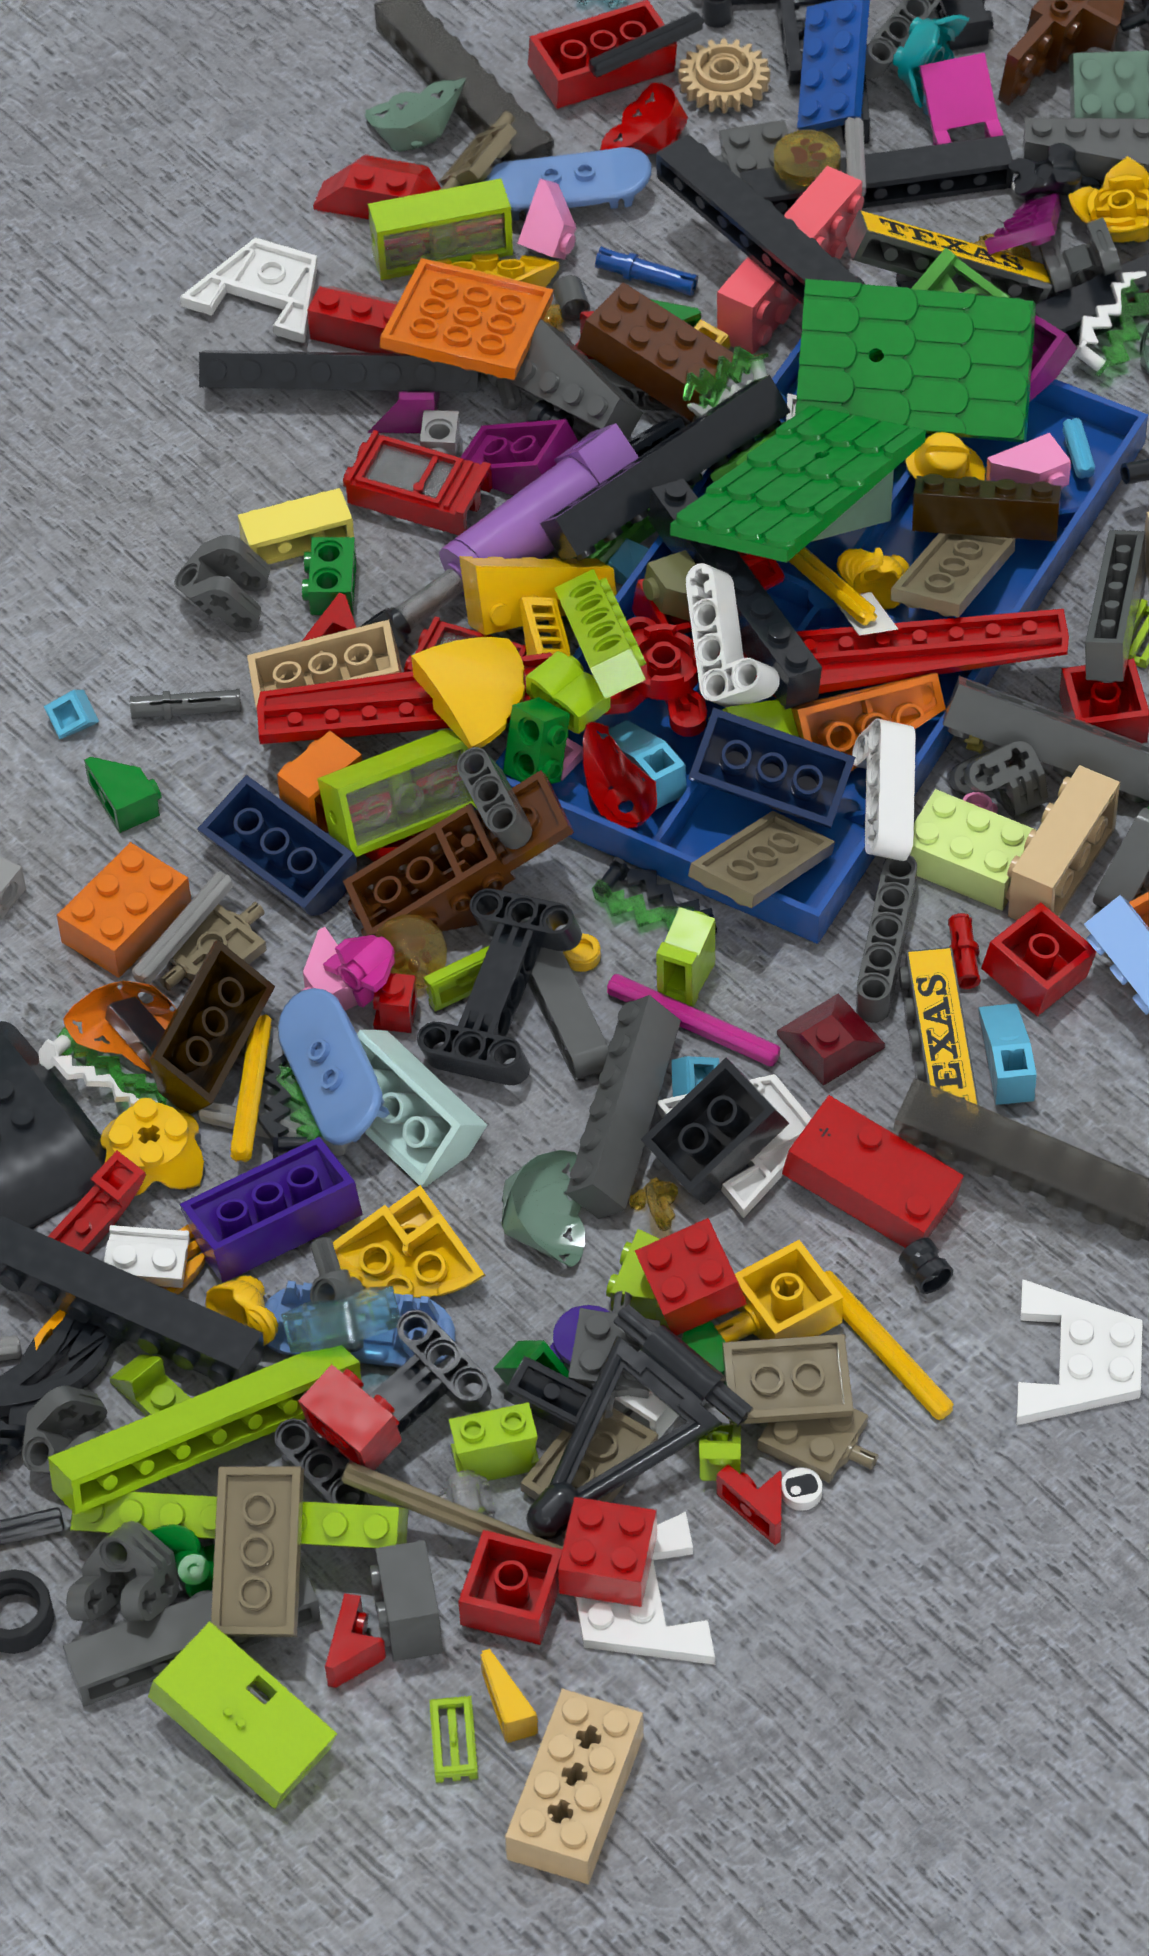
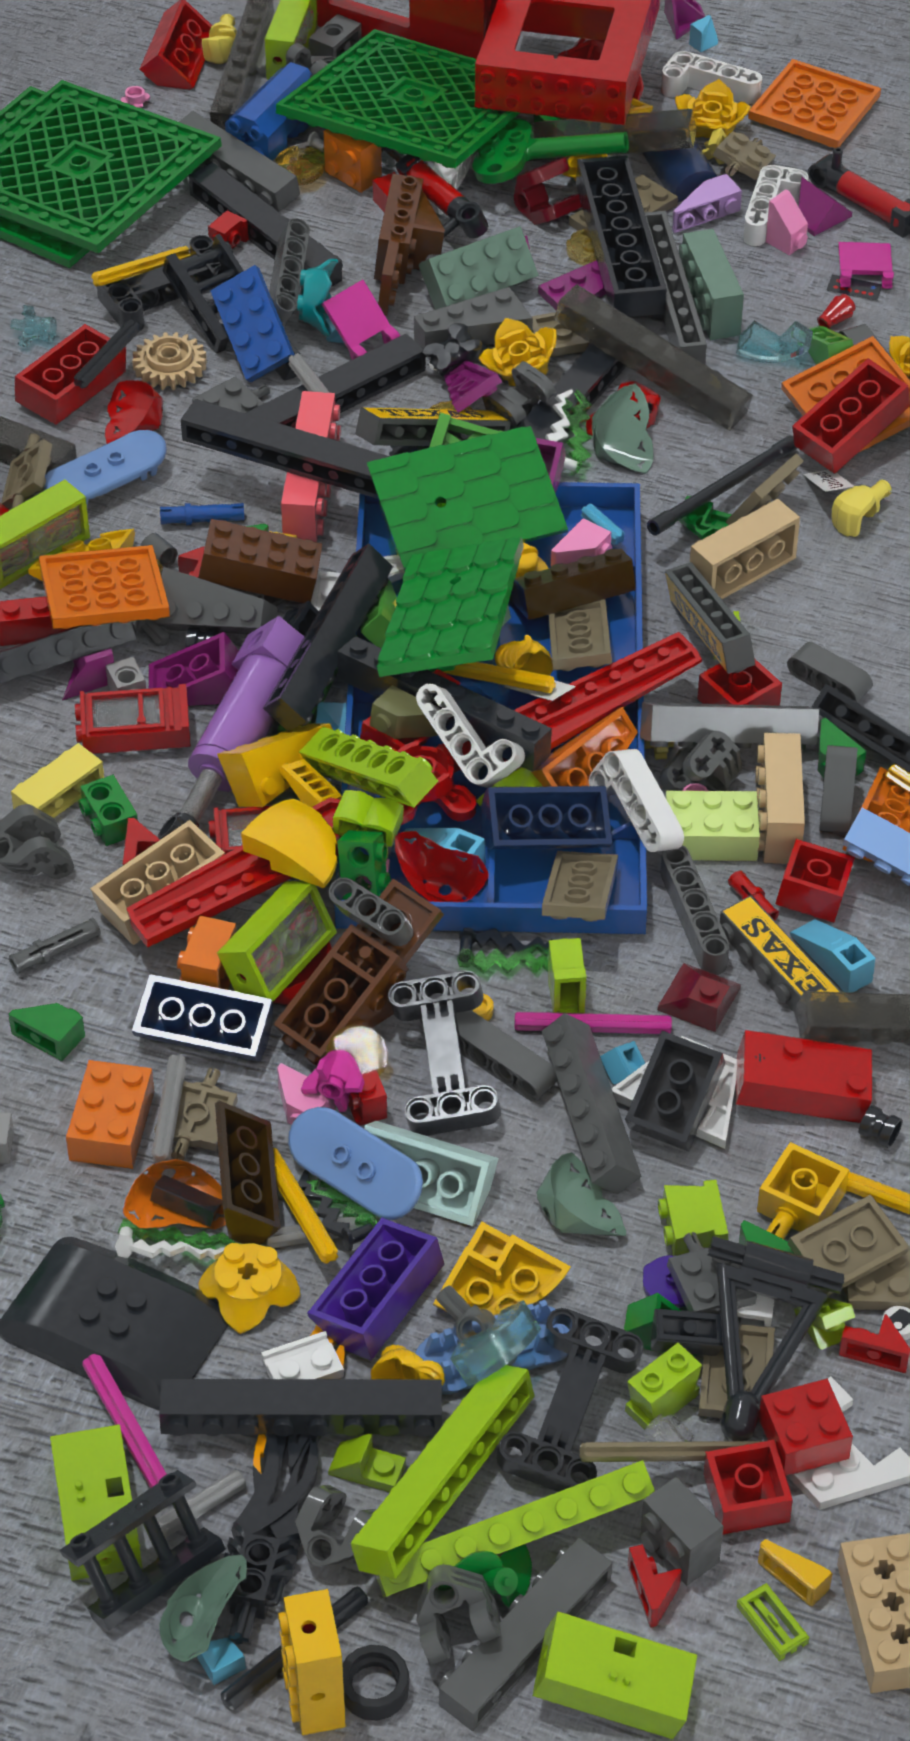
camera: 30 degrees left, 5 degrees down
red slope [48,1150,147,1254] -> none
dark tan plate [211,1466,304,1637] -> none
brick [298,1364,402,1471] -> none
lime tile [423,946,489,1012] -> none
bright pink slope [517,179,576,260] -> none
clear yellow piece [629,1177,678,1231] -> none
red brick [635,1218,747,1336] -> none
clear neon green piece [683,346,769,417] -> none
clear yellow tile [774,130,841,186] -> none

